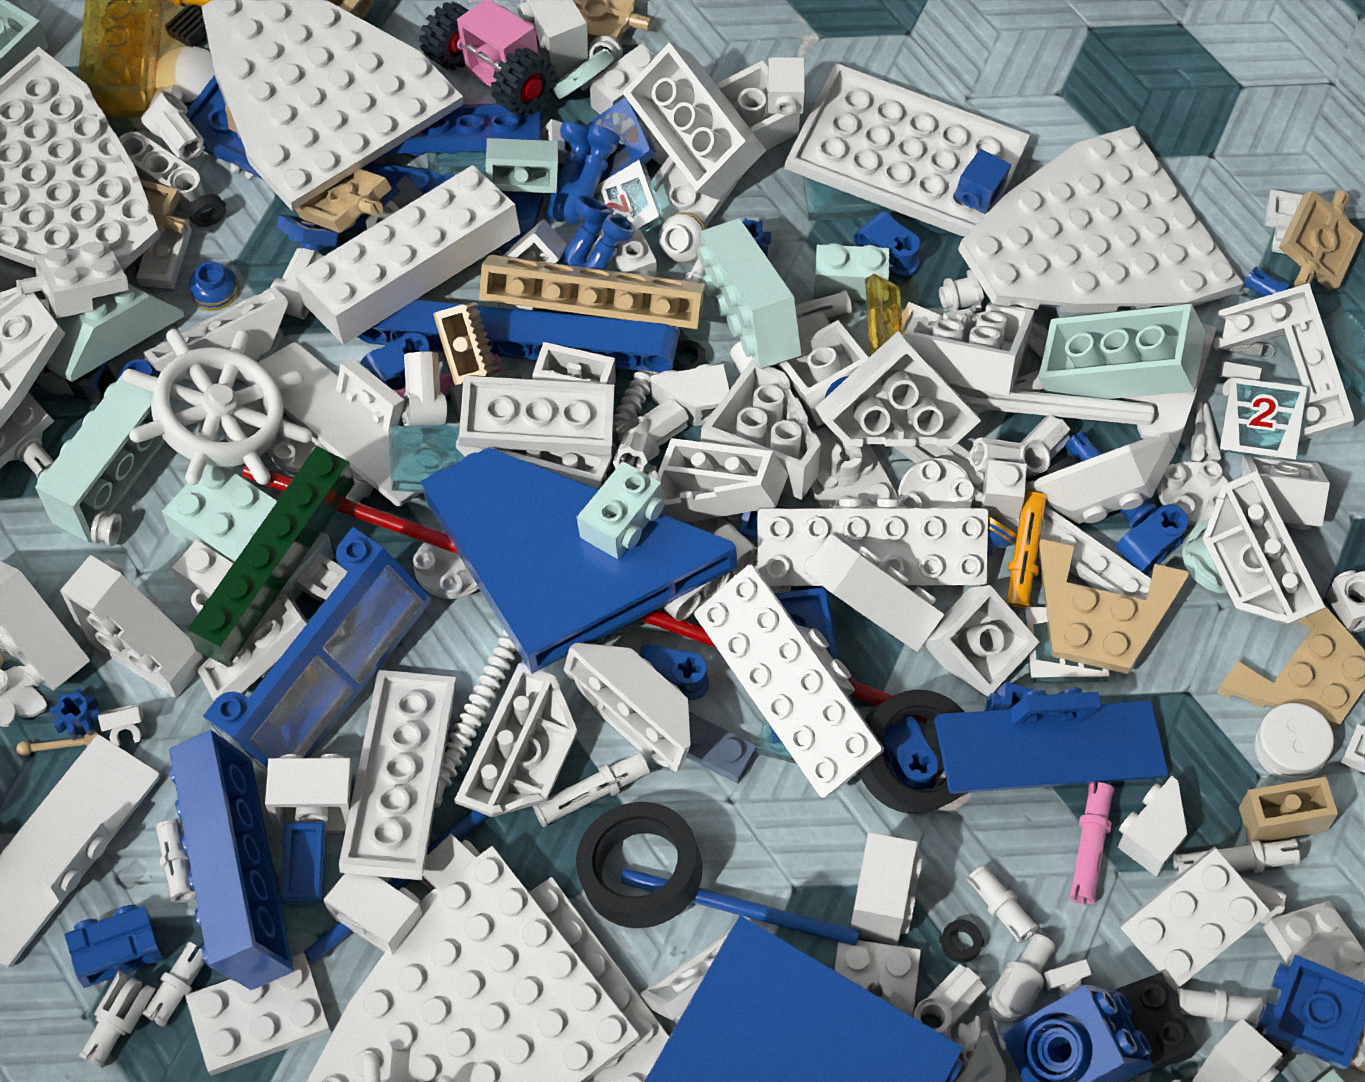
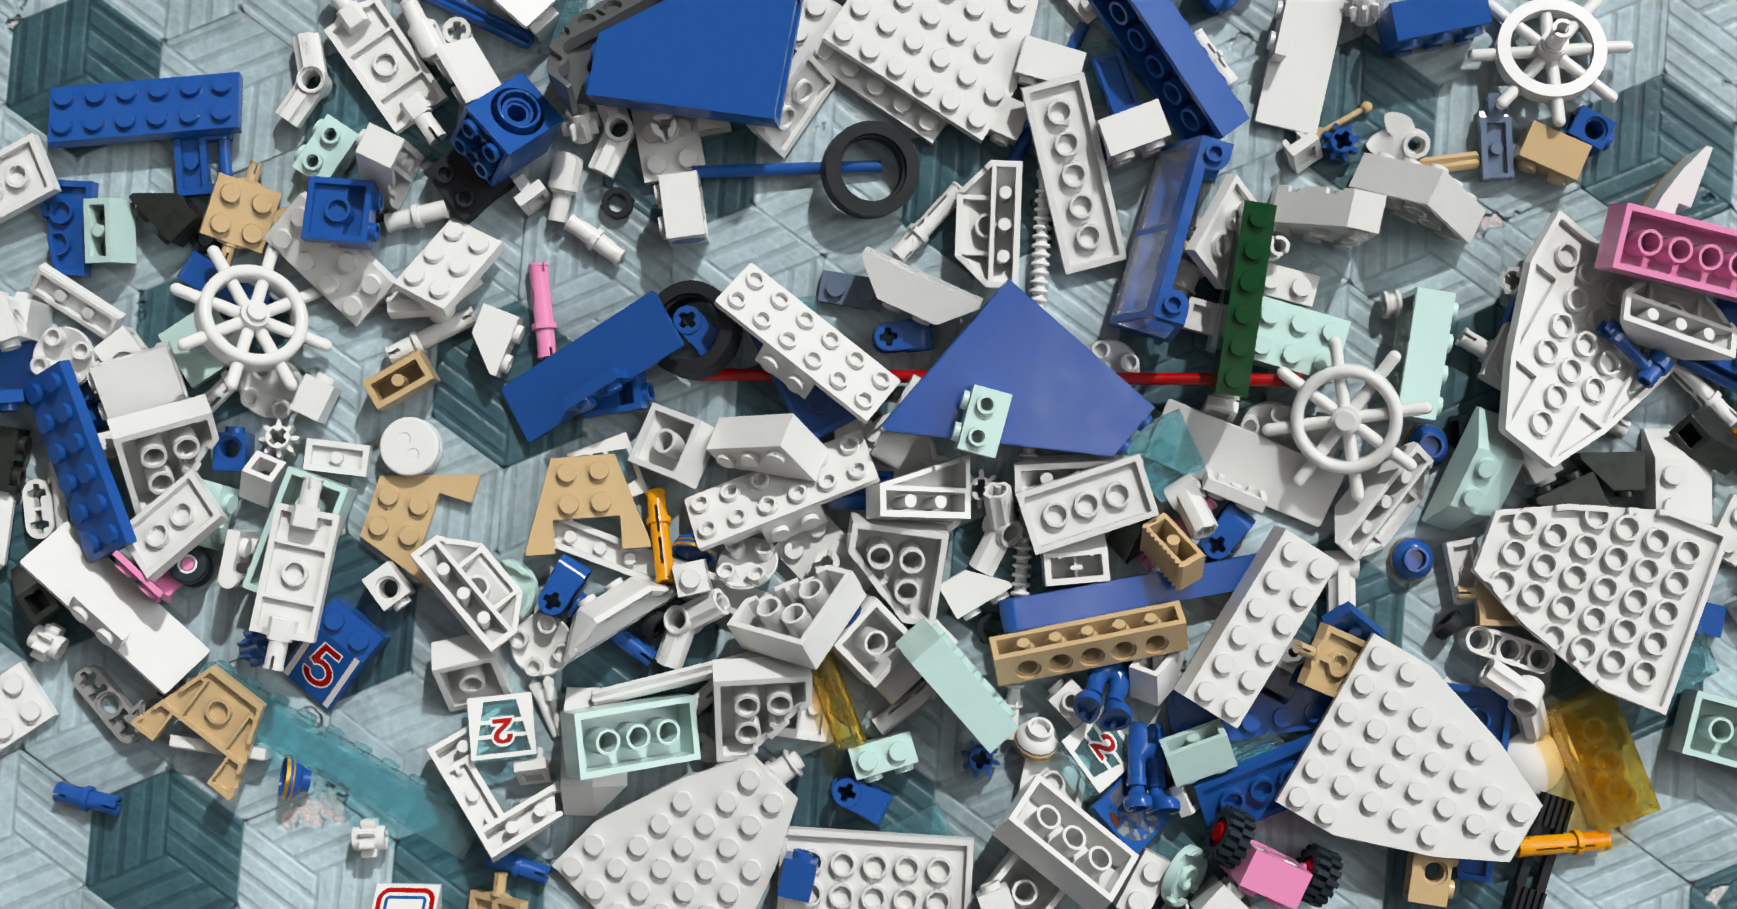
camera: 155 degrees right, 25 degrees up
white plate [16,241,129,318] -> none

